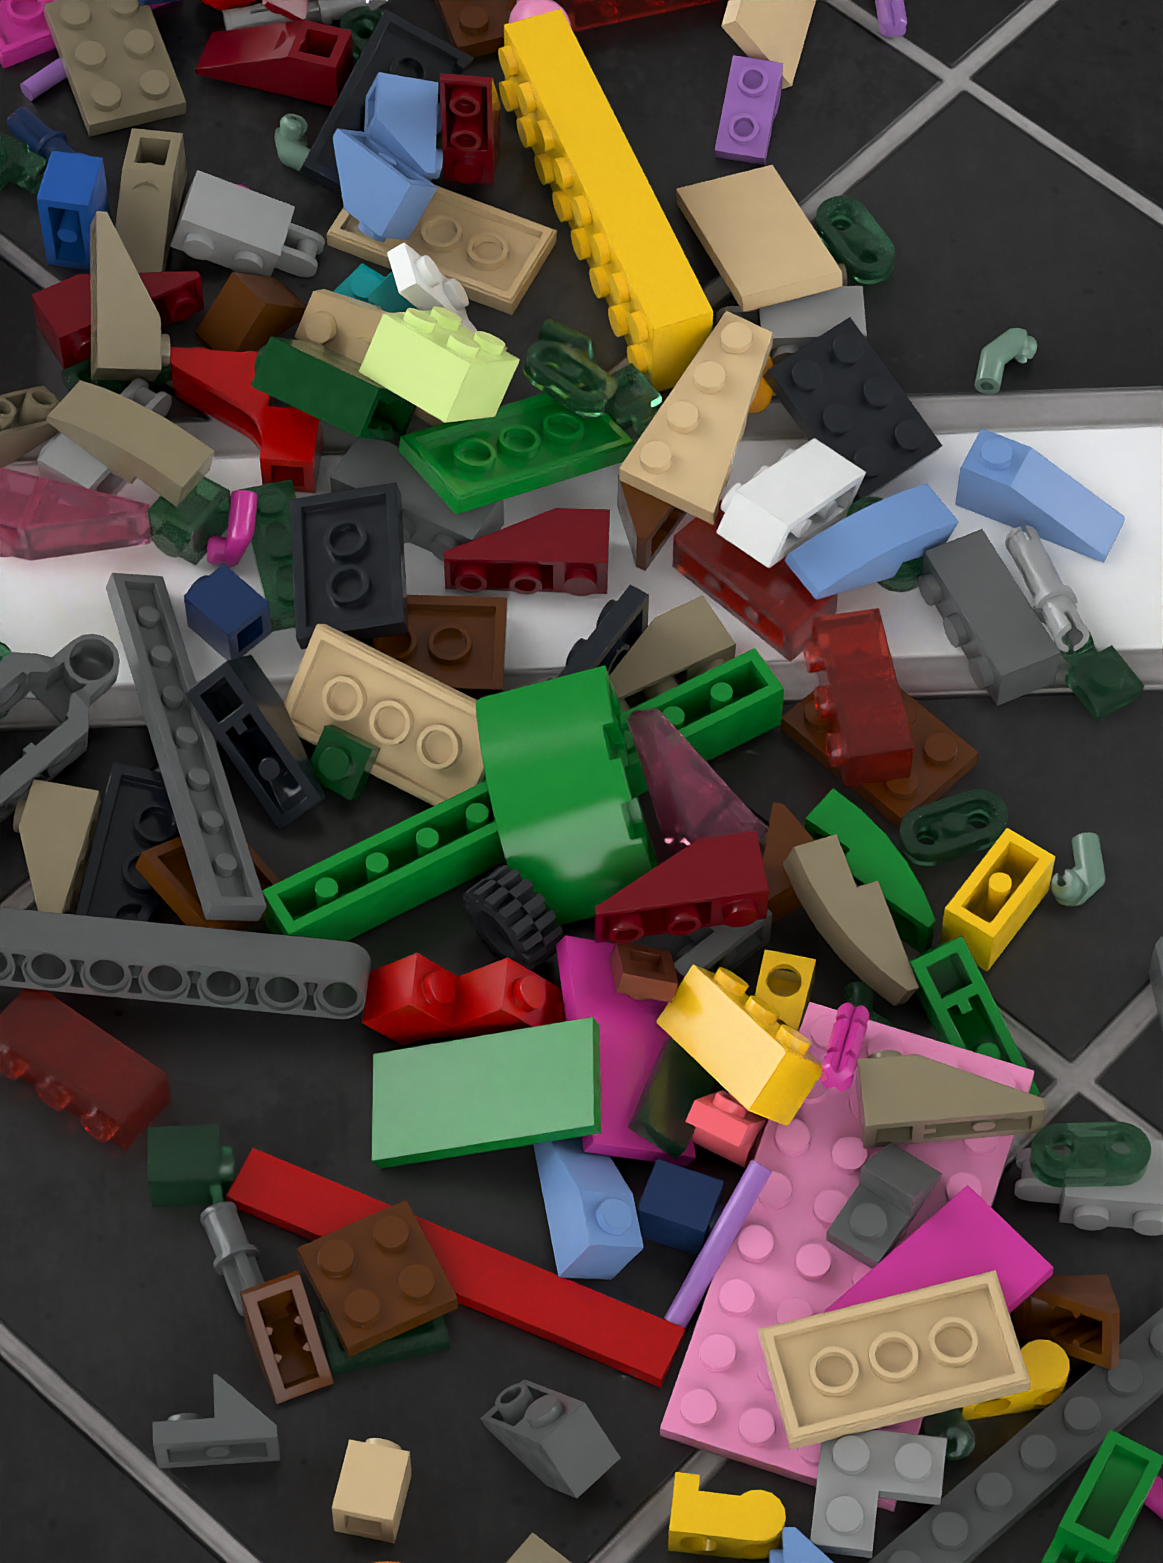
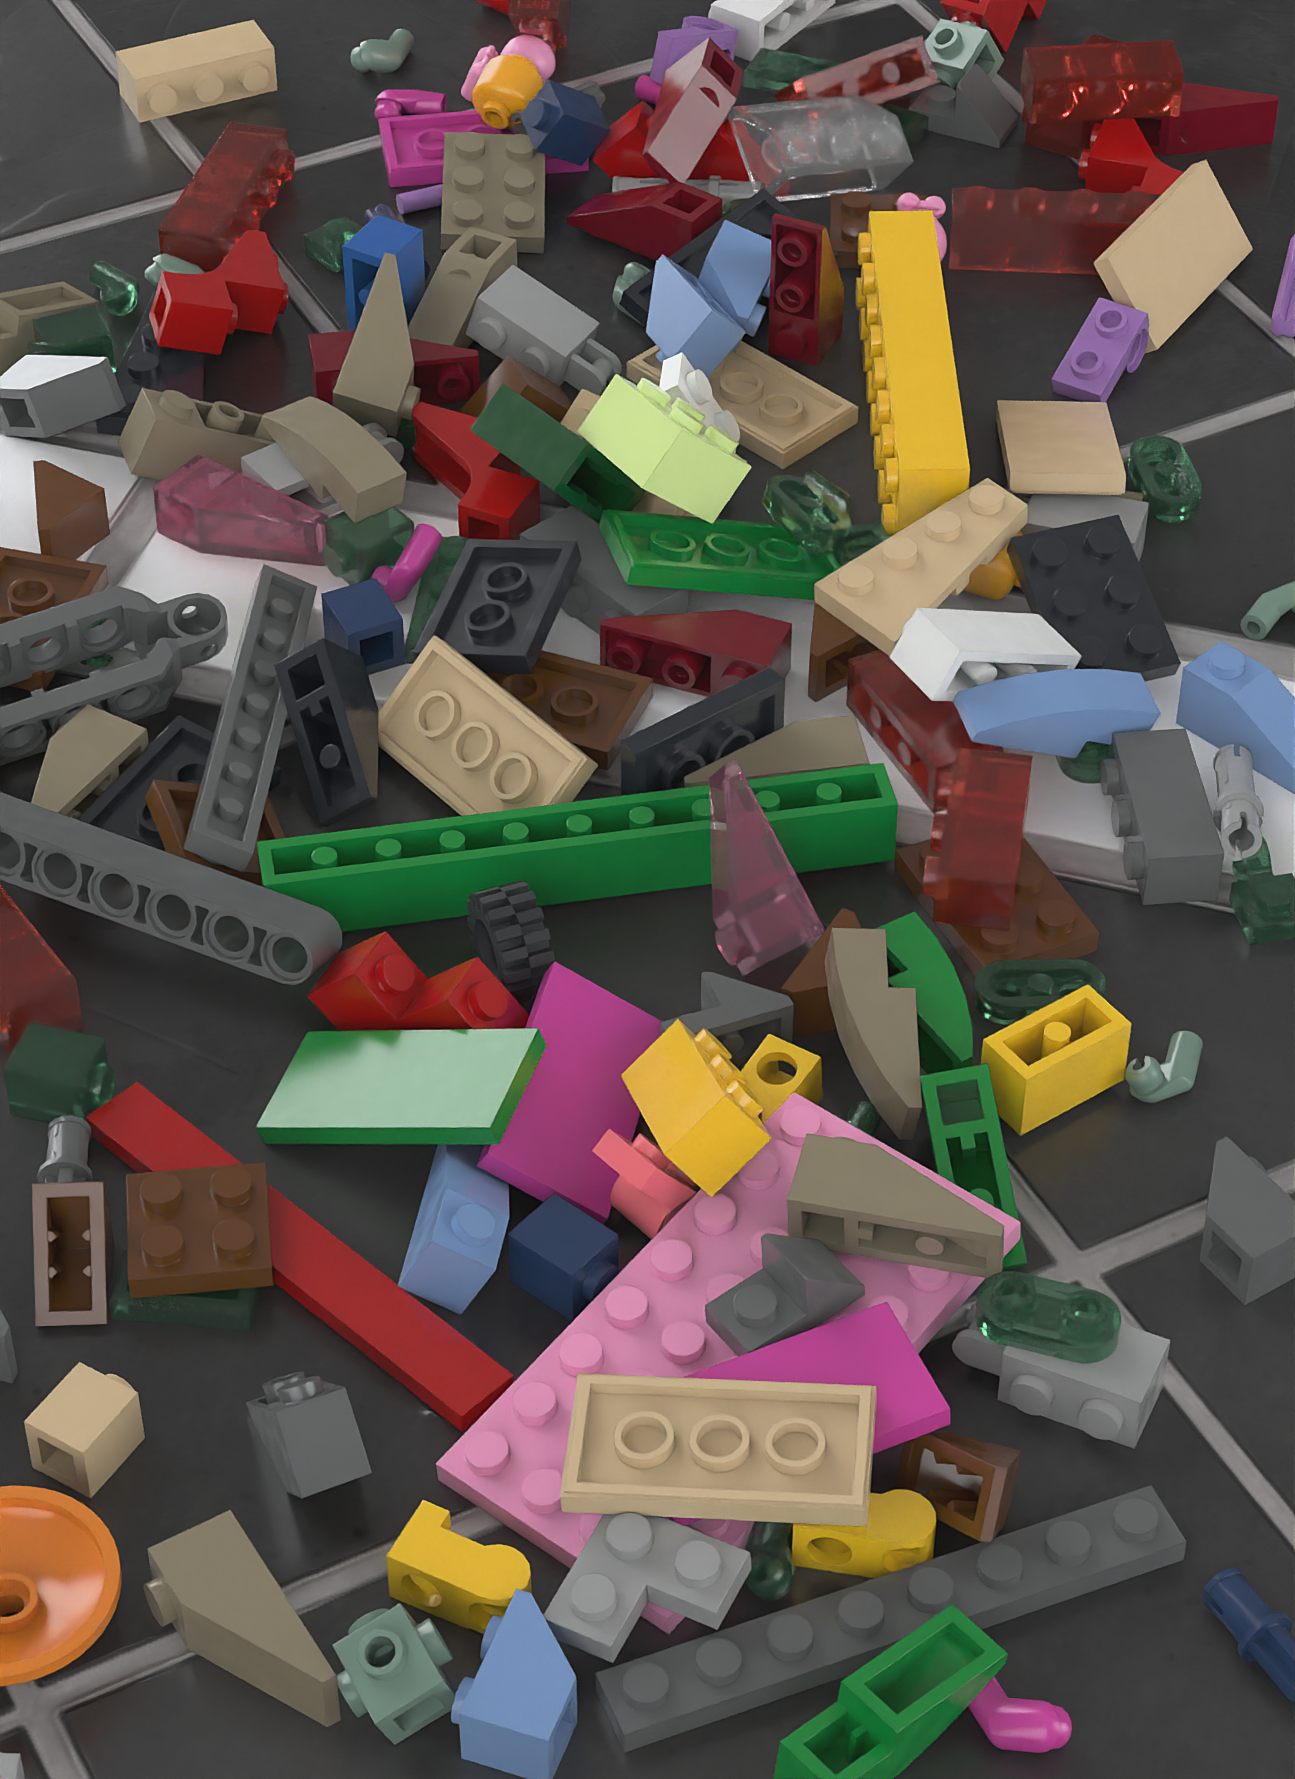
camera: 20 degrees right, 15 degrees down
dark green plate [310,724,381,800] -> none
green panel [476,665,659,925] -> none
dark red slope [594,831,769,943] -> none
copper plate [609,943,678,1003] -> none
tile [628,1037,715,1159] -> none
medium lavender bar [664,1160,772,1328] -> none
dark pink axle [820,1002,870,1092] -> none

